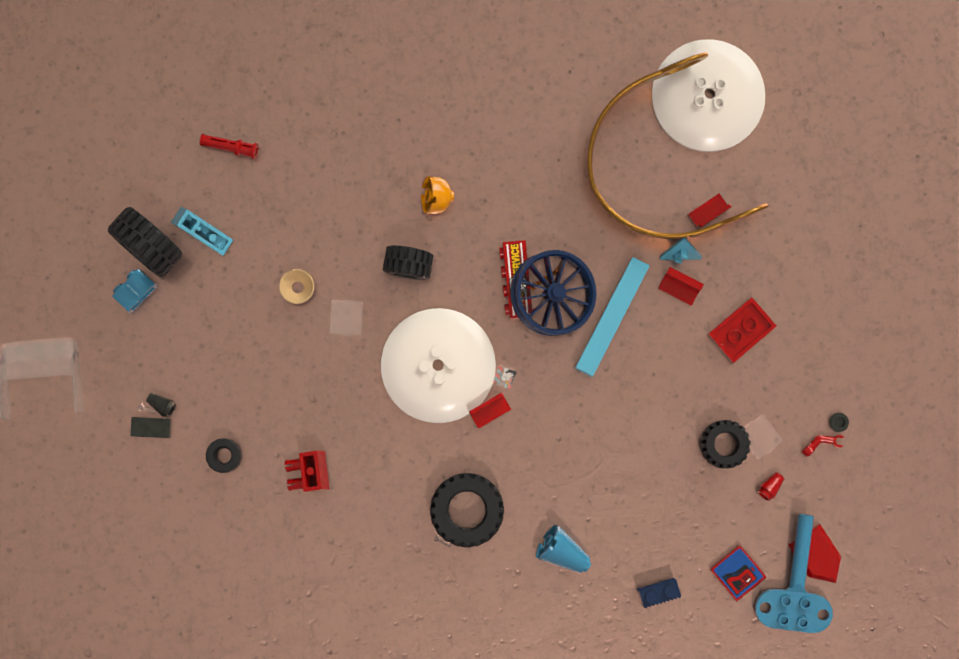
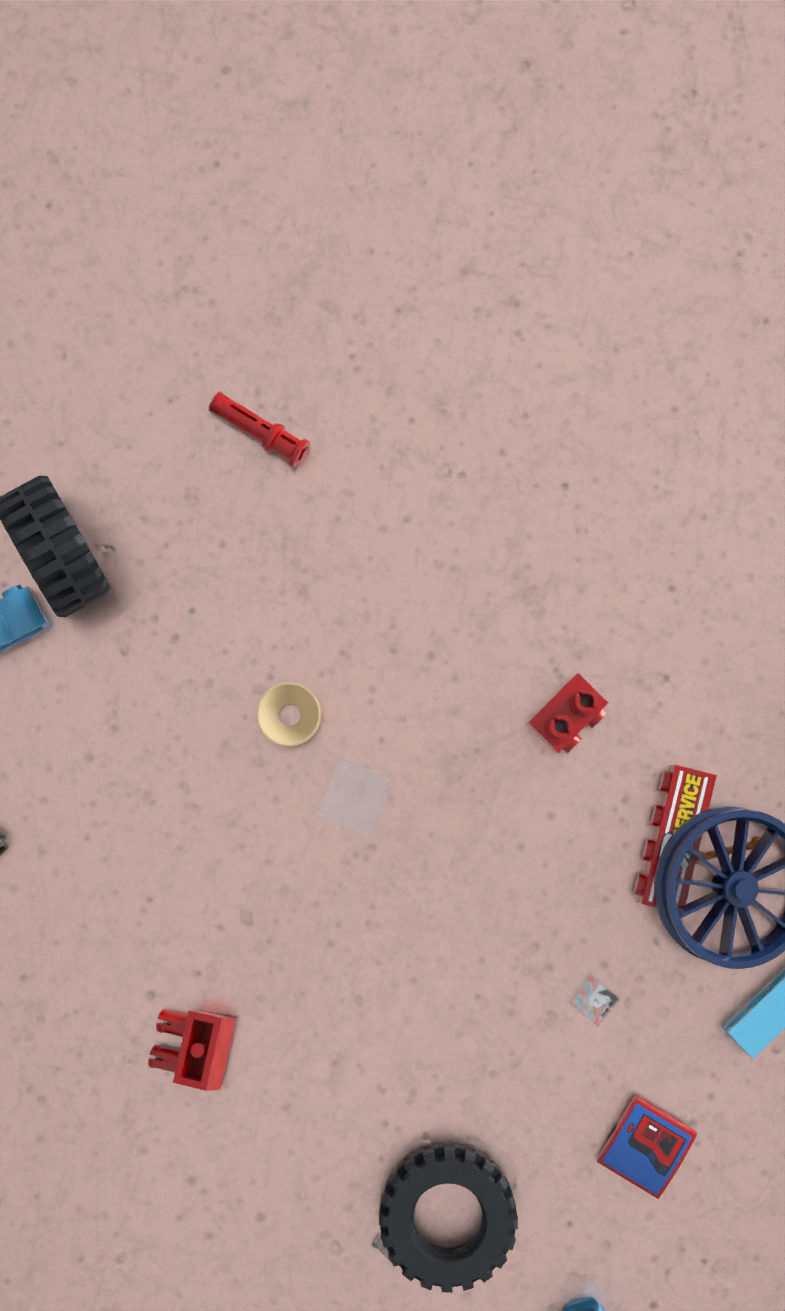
camera: 30 degrees right, 0 degrees up
medium azure slope [171,207,233,256] -> none
black tyre [206,438,242,473] -> none
white dish [381,308,496,423] -> none
black tyre [382,245,434,280] -> none
light orange cylinder [421,176,454,214] -> none
red panel [469,393,511,429] -> none
none -> red brick [526,673,609,754]
none -> slope [597,1095,697,1199]

